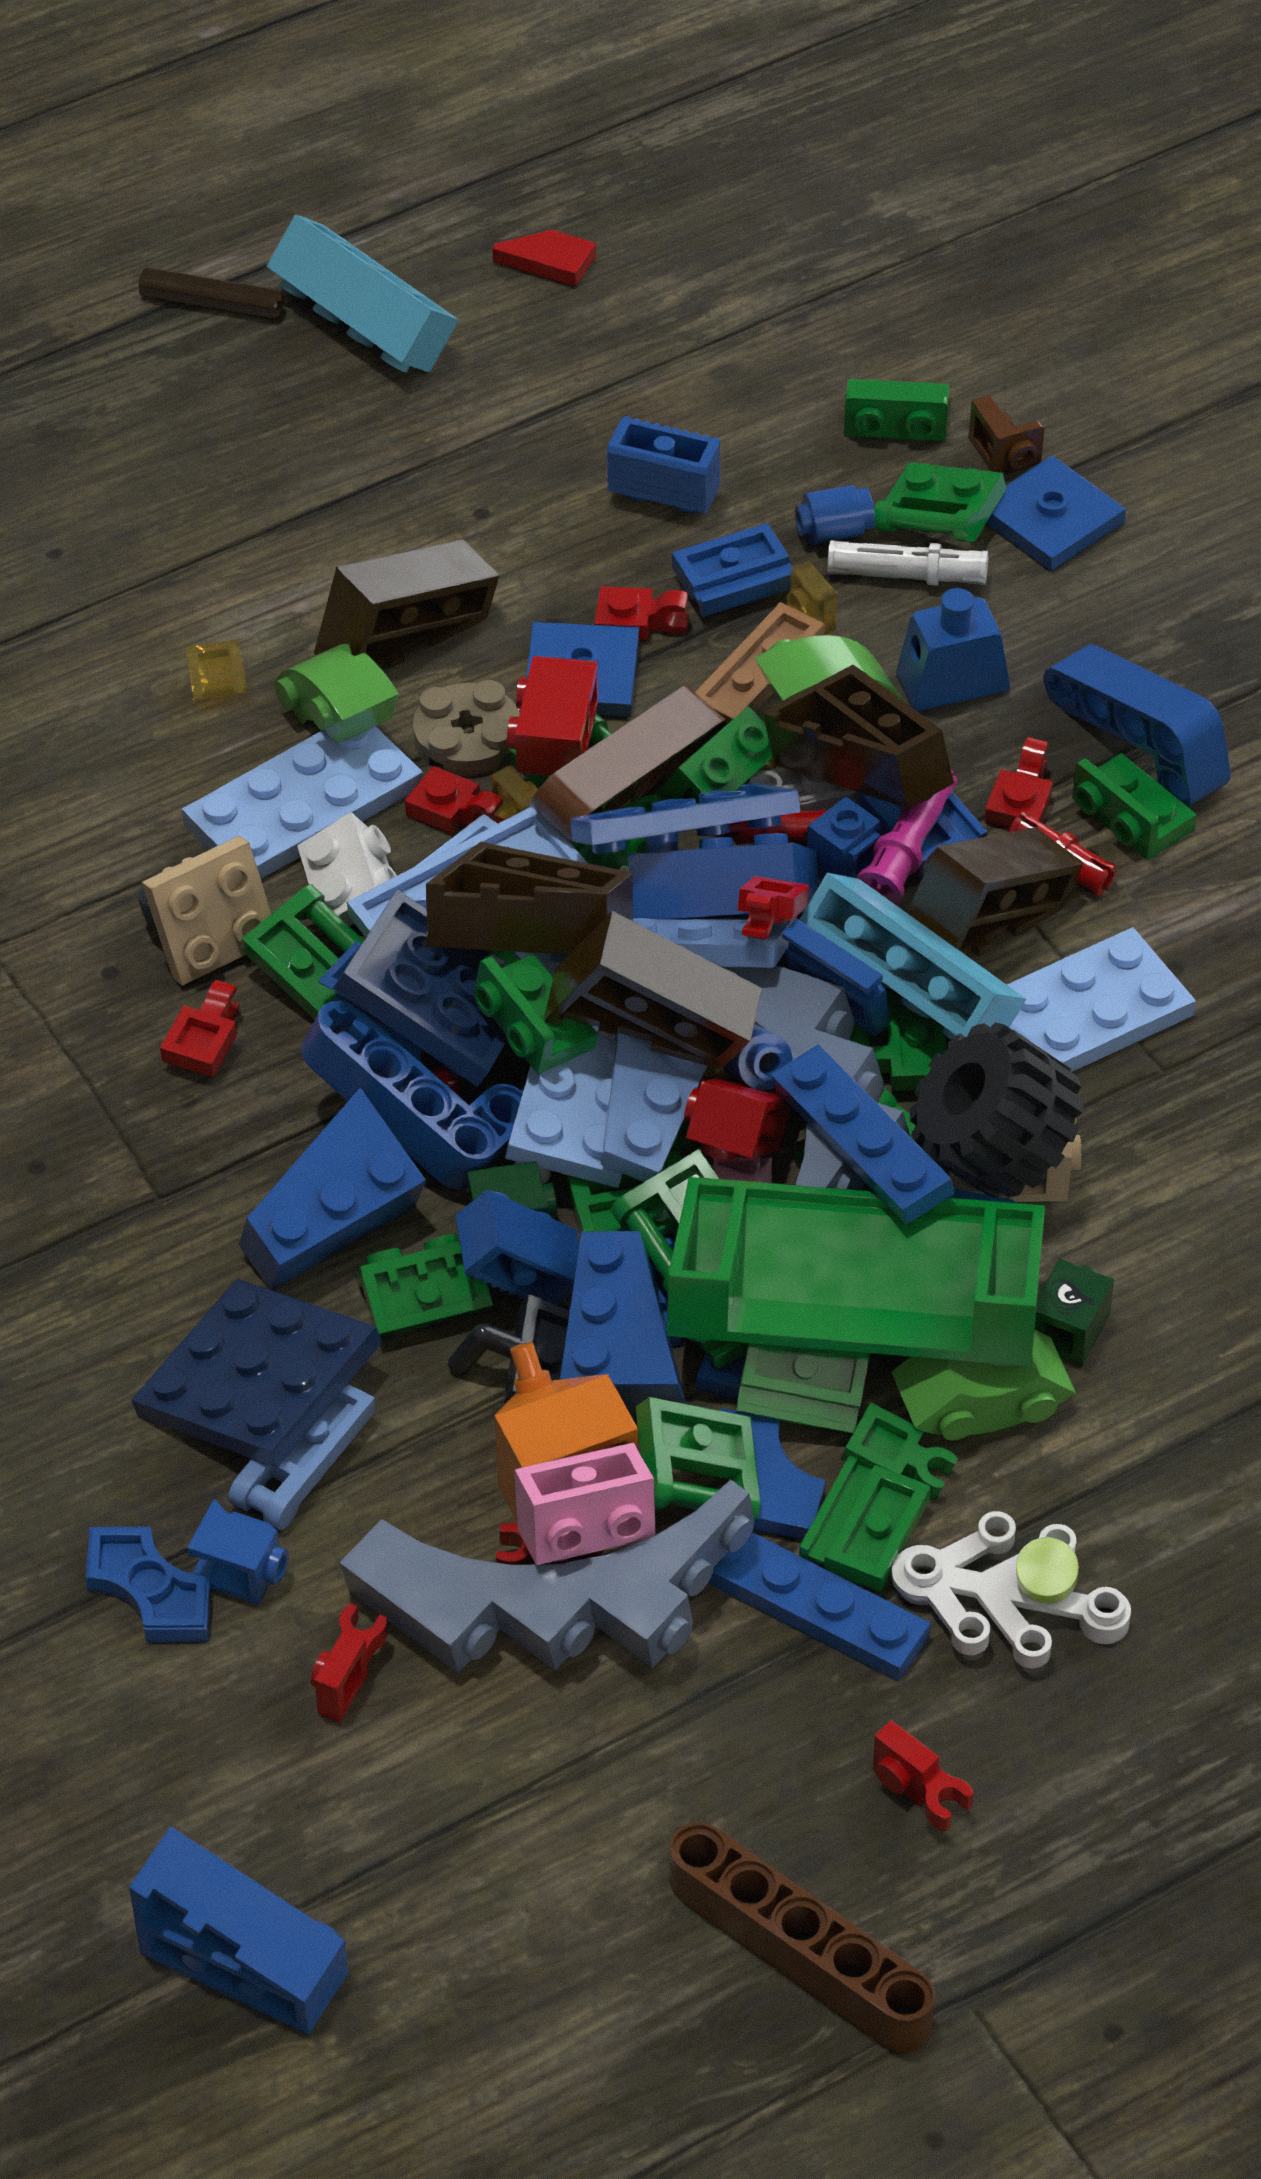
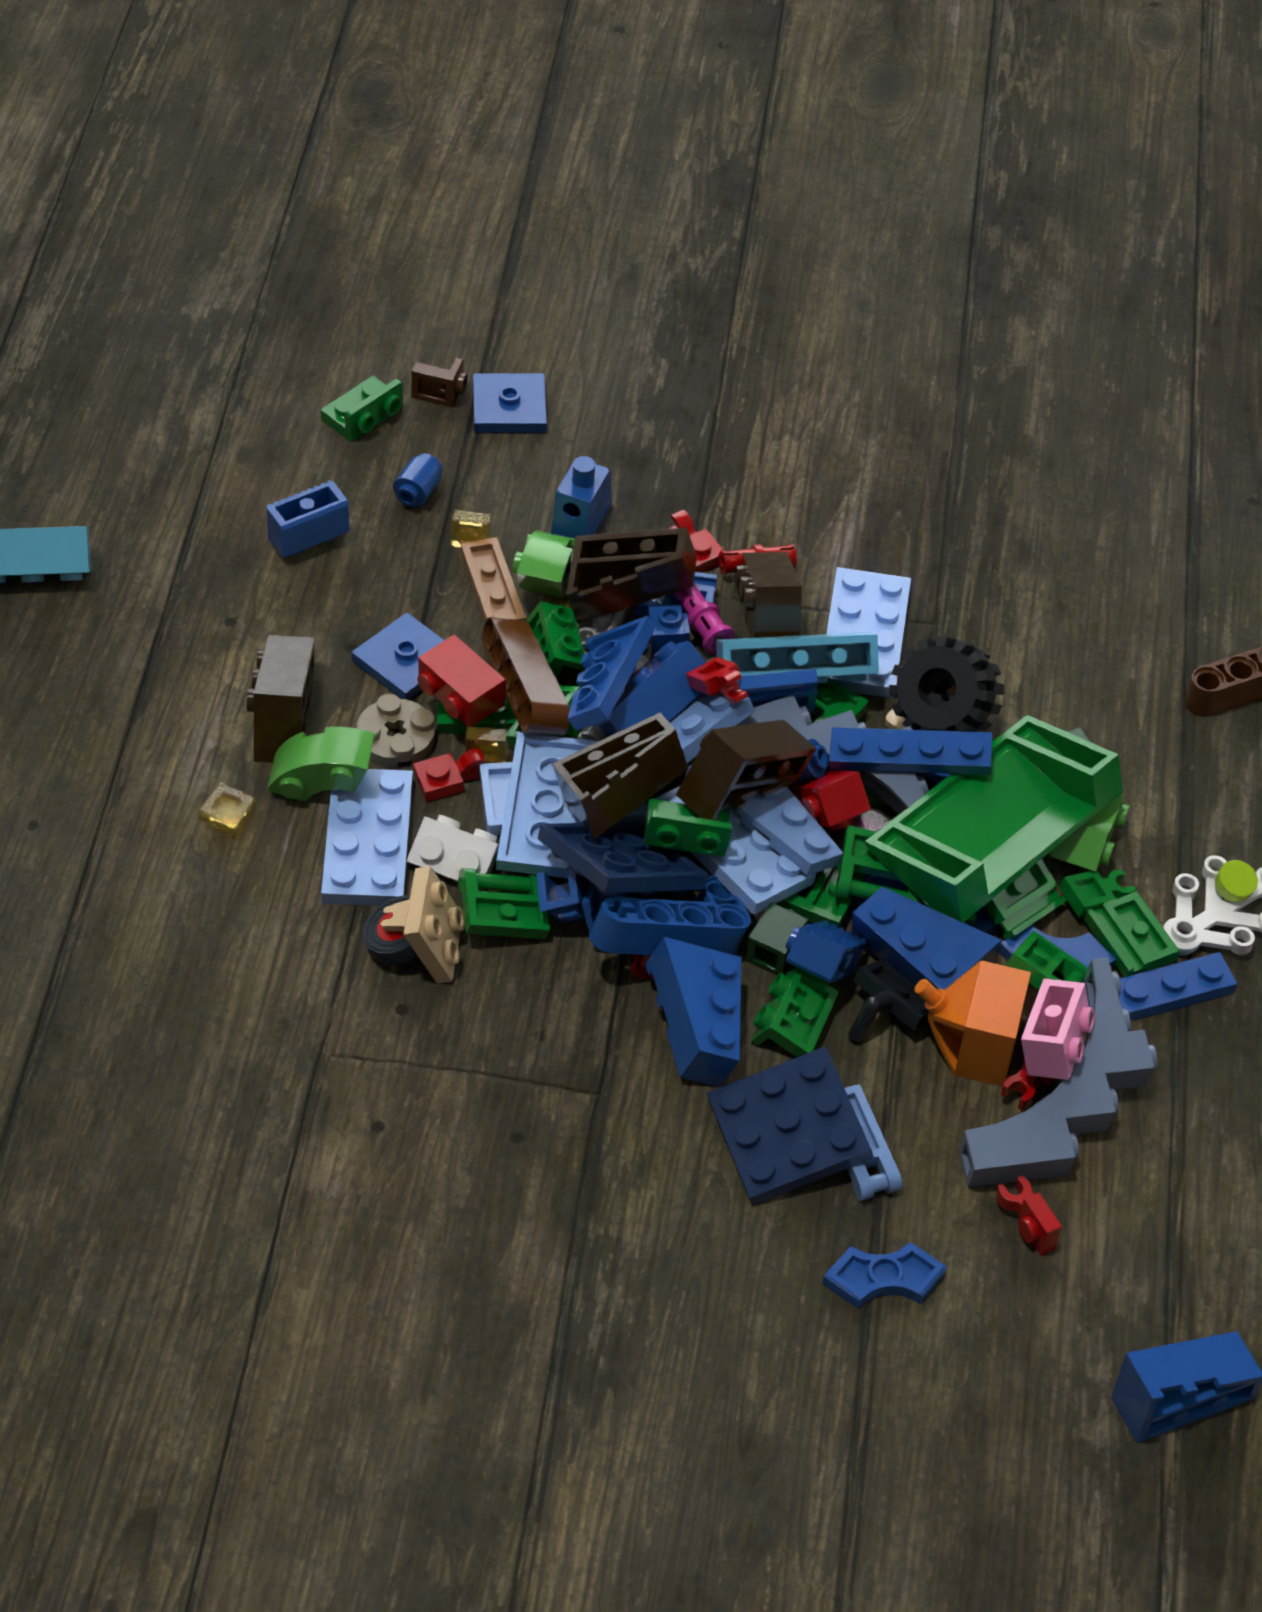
camera: 55 degrees left, 0 degrees up
red plate [160,980,240,1078] -> none
blue window [187,1500,289,1605] -> none
red tile [492,230,596,287] -> none
red plate [594,586,689,641] -> none
blue plate [672,523,799,617] -> none
white pin [828,540,988,586] -> none
green plate [874,462,1006,542] -> none
blue beam [1043,644,1231,808] -> none
green bracket [1072,753,1197,861] -> none

